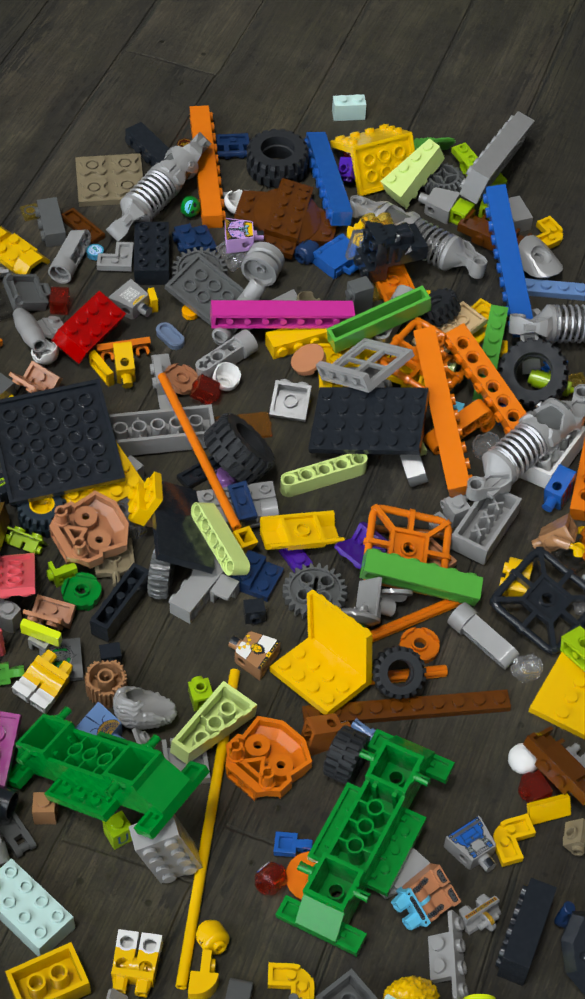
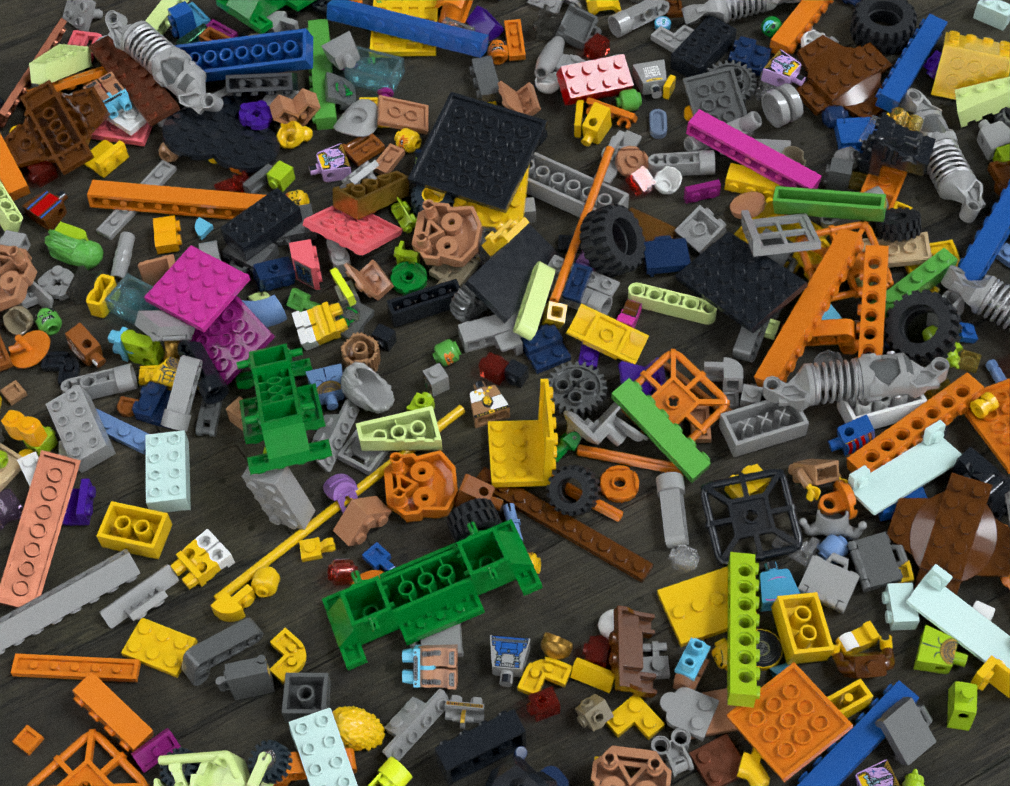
camera: 45 degrees right, 5 degrees up
none -> yellow plate [299,537,336,562]
none -> medium lavender piece [323,473,358,513]
none -> nougat brick [333,496,391,546]
none -> light grey brick [423,363,450,397]
none -> bright green head [432,339,461,367]
none -> clear red brick [479,352,509,386]
none -> clear red brick [526,686,560,722]
none -> pearl gold hair [541,632,573,660]
none -> bright green head [616,89,642,112]
none -> leg [617,299,642,328]
none -> dark blue piece [643,235,691,277]
none -> magenta plate [684,179,721,203]
none -> light grey brick [704,357,743,393]
none -> light grey head [834,147,859,169]

